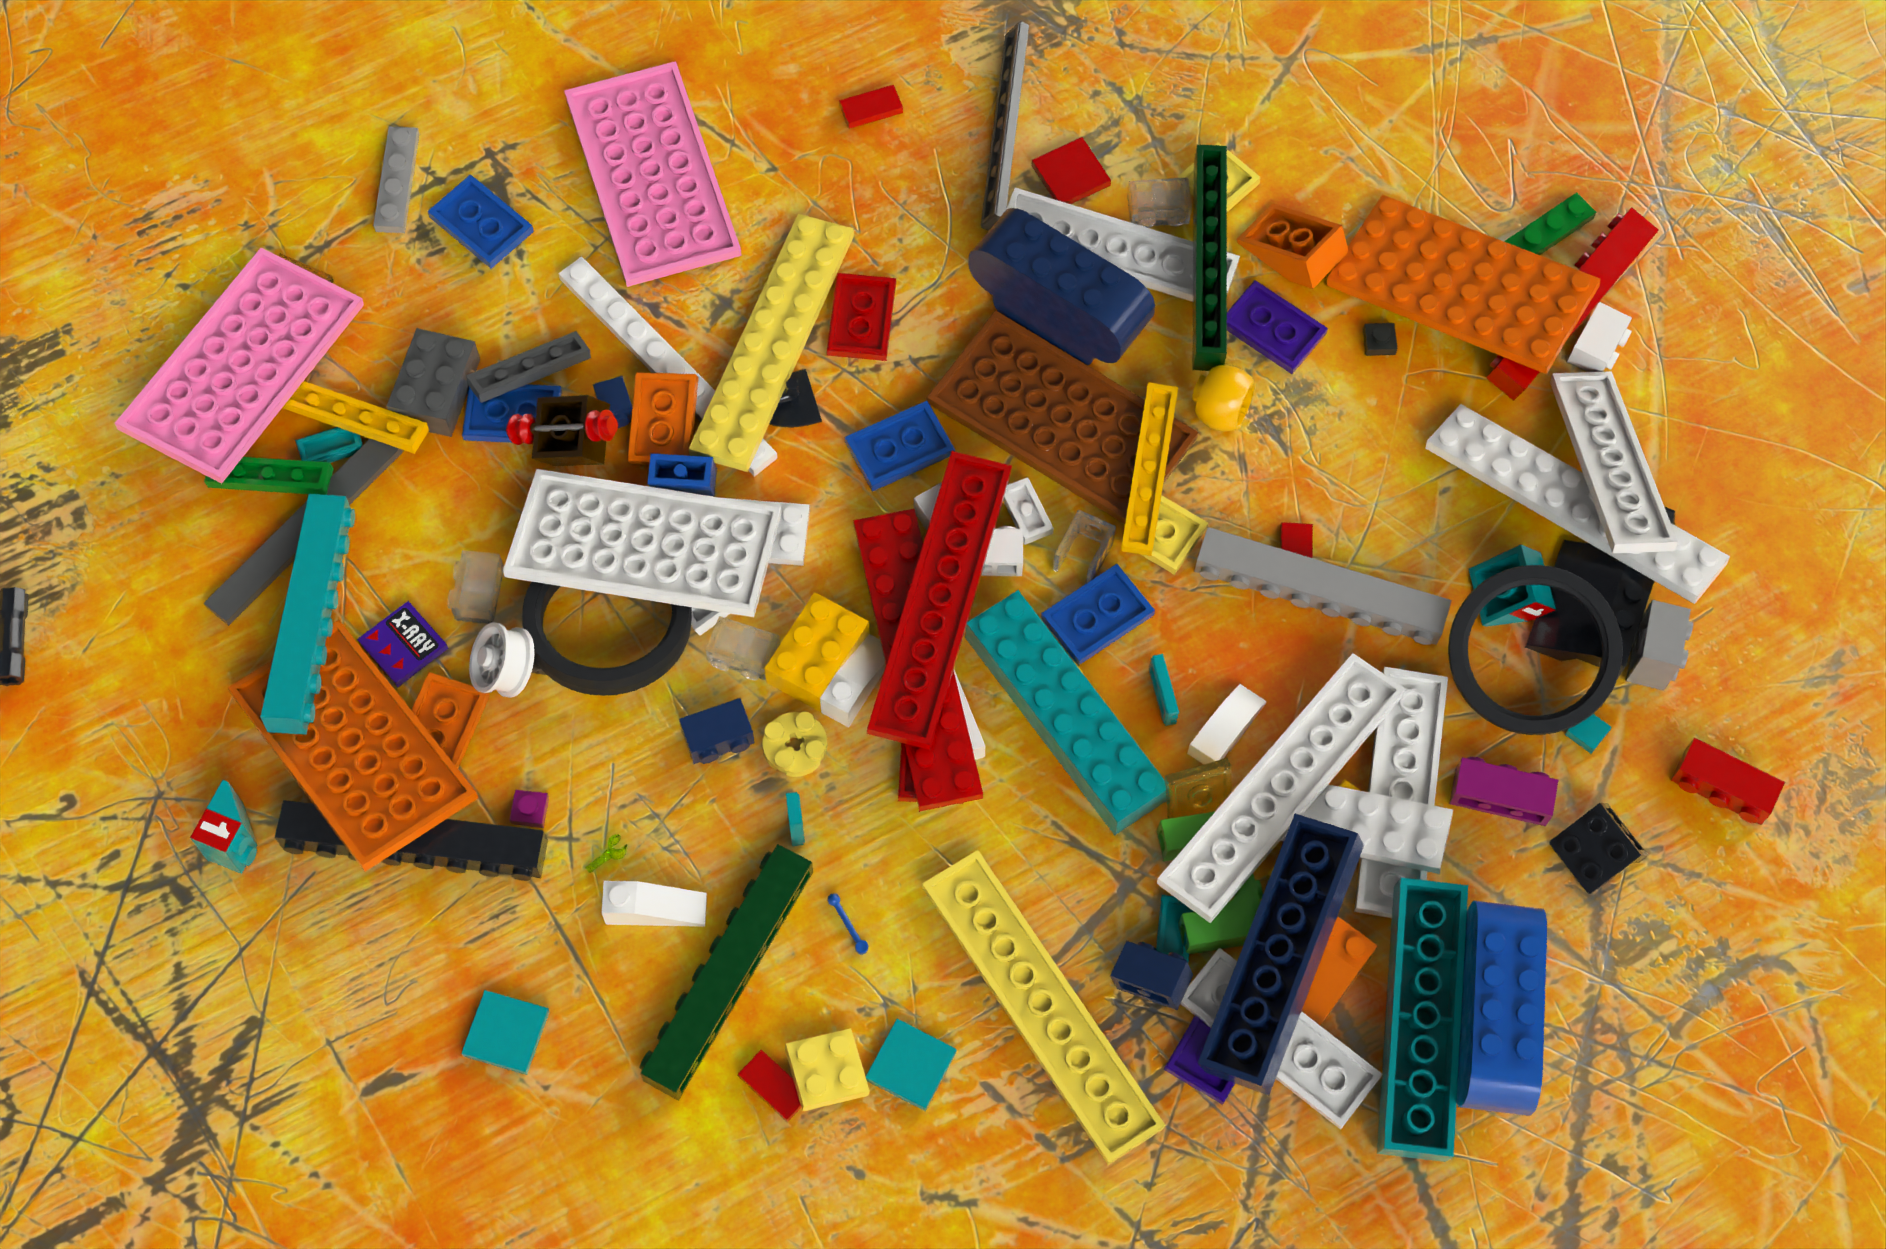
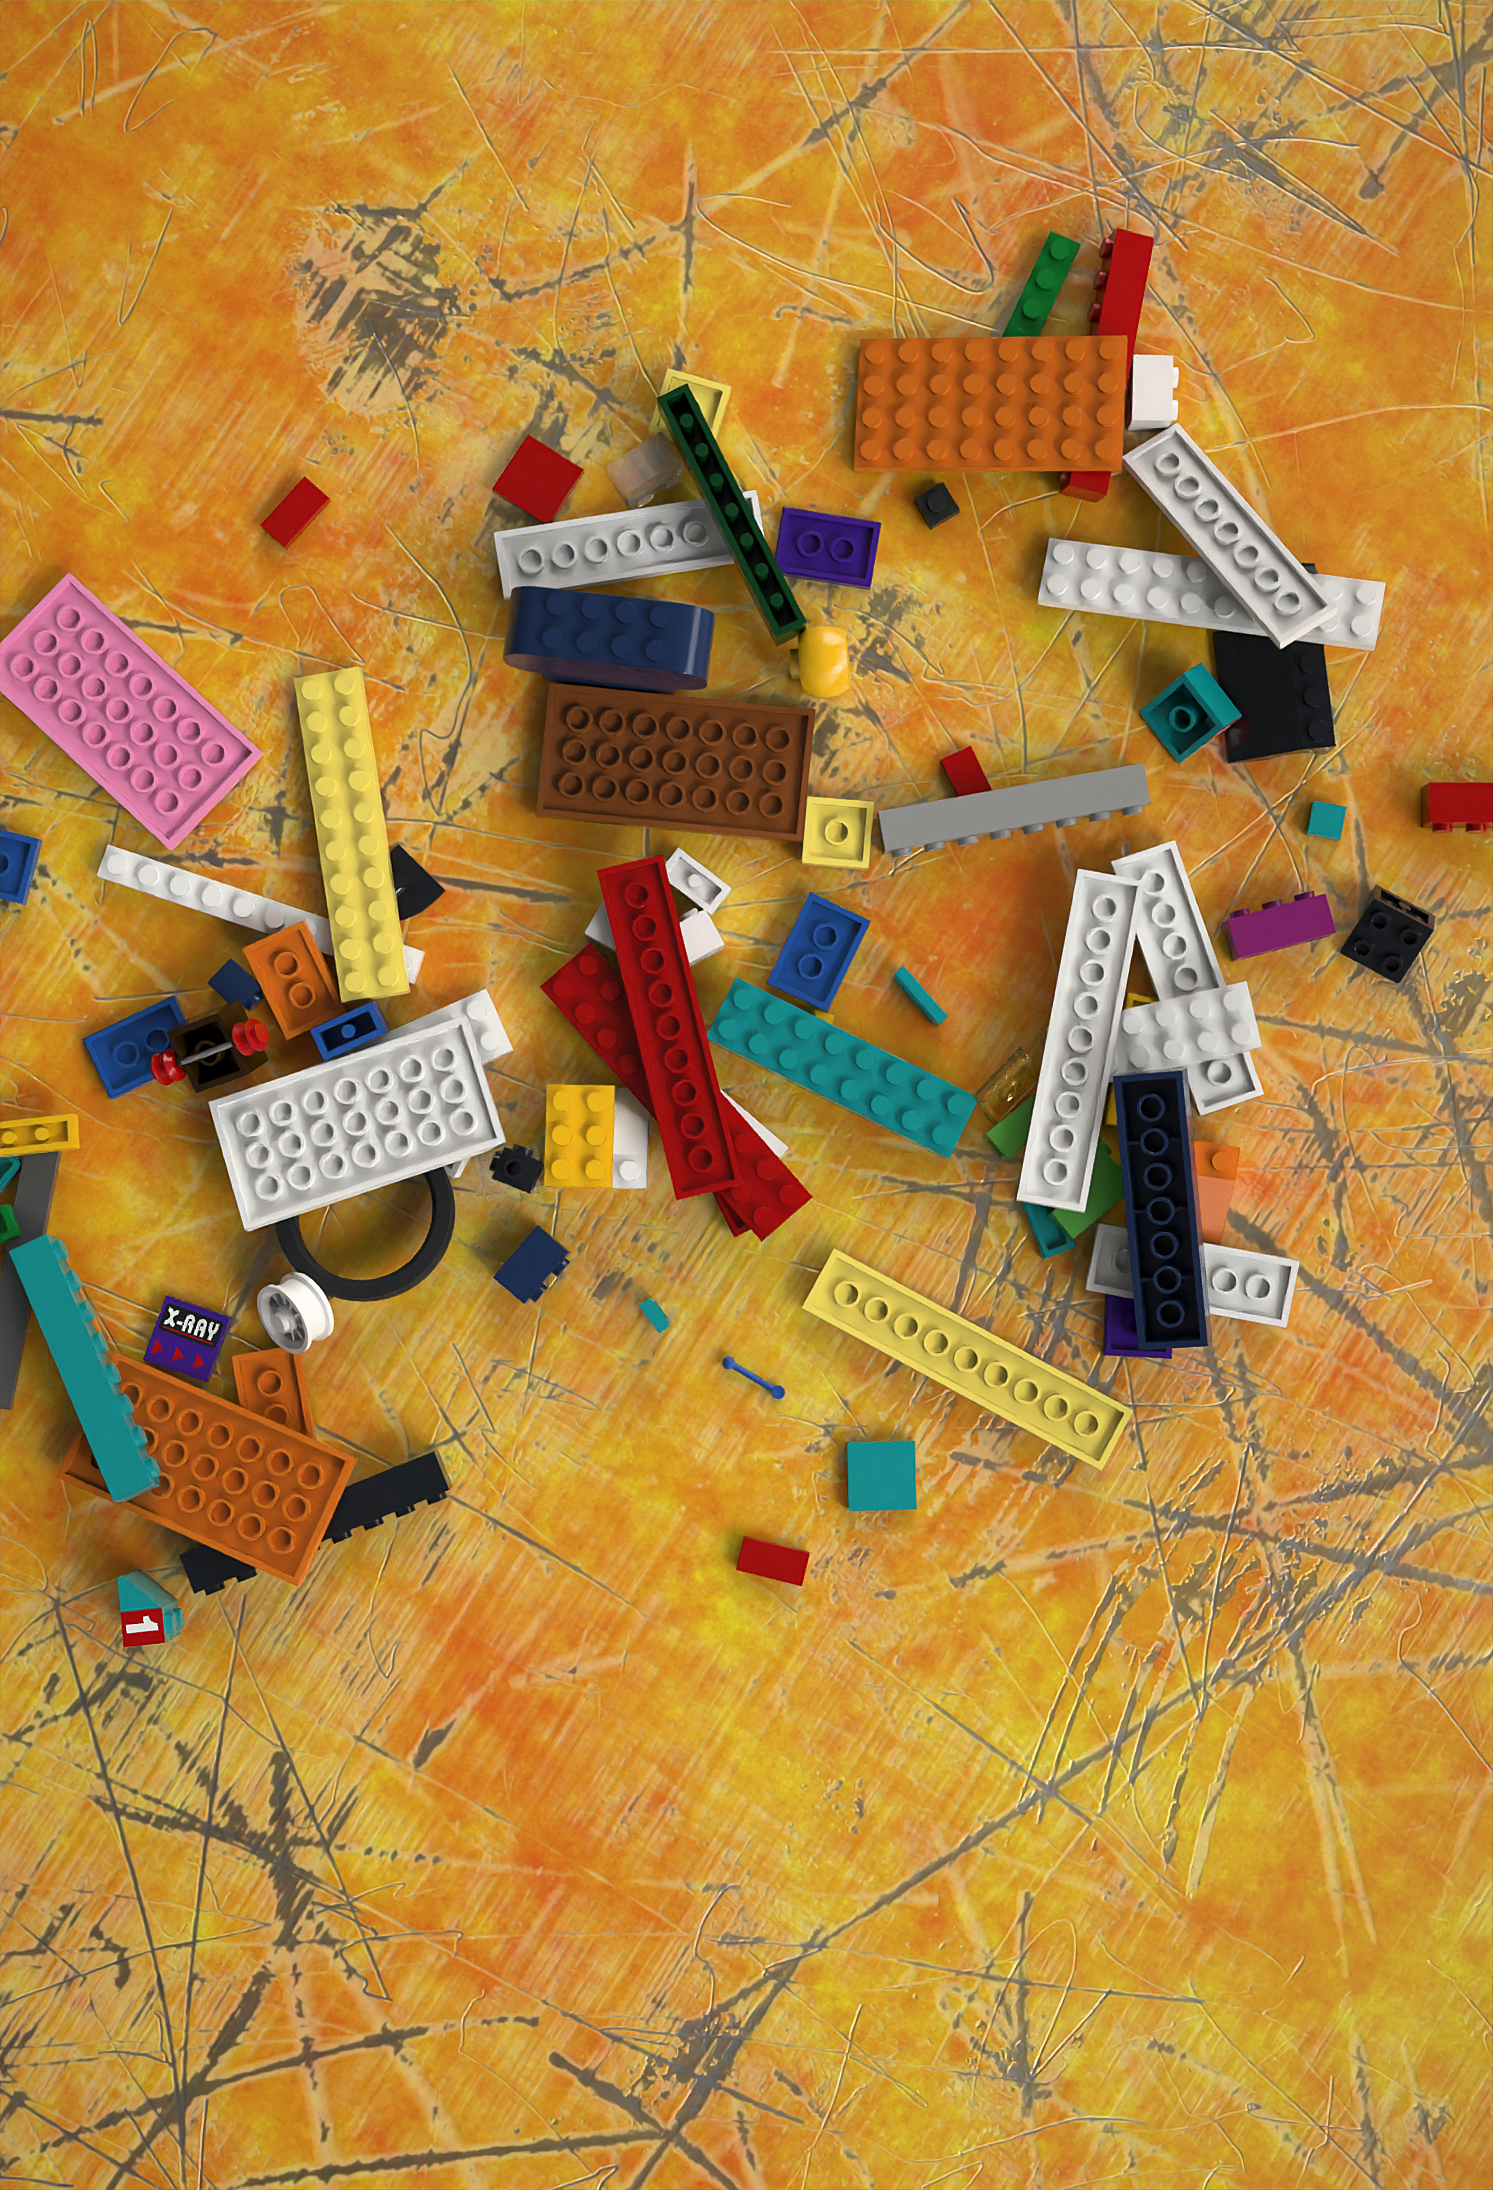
camera: 25 degrees left, 20 degrees up
dark grey brick [387,328,480,437] -> none
clear brick [447,550,504,624] -> none
teal tile [461,990,550,1075] -> none
dark grey plate [466,331,591,403] -> none
magenta plate [510,790,549,828] -> none
clear neon green hand [585,834,627,873] -> none
white slope [601,881,707,927] -> none
dark green brick [639,844,813,1101] -> none
light yellow plate [763,712,828,777] -> none
light yellow plate [785,1028,870,1111] -> none
red tile [827,273,896,361] -> none
blue plate [845,401,955,492] -> none
dark grey tile [981,21,1029,231] -> none
clear piece [1053,509,1116,583] -> none
dark blue brick [1110,941,1193,1010] -> none
yellow plate [1121,382,1178,556] -> none
white slope [1187,684,1267,771] -> none
orange slope [1237,204,1349,289] -> none
teal brick [1377,877,1468,1162] -> none
black tyre [1448,565,1623,735] -> none
blue brick [1457,901,1547,1116] -> none
light grey brick [1626,600,1693,691] -> none
none -> black brick [489,1144,545,1194]

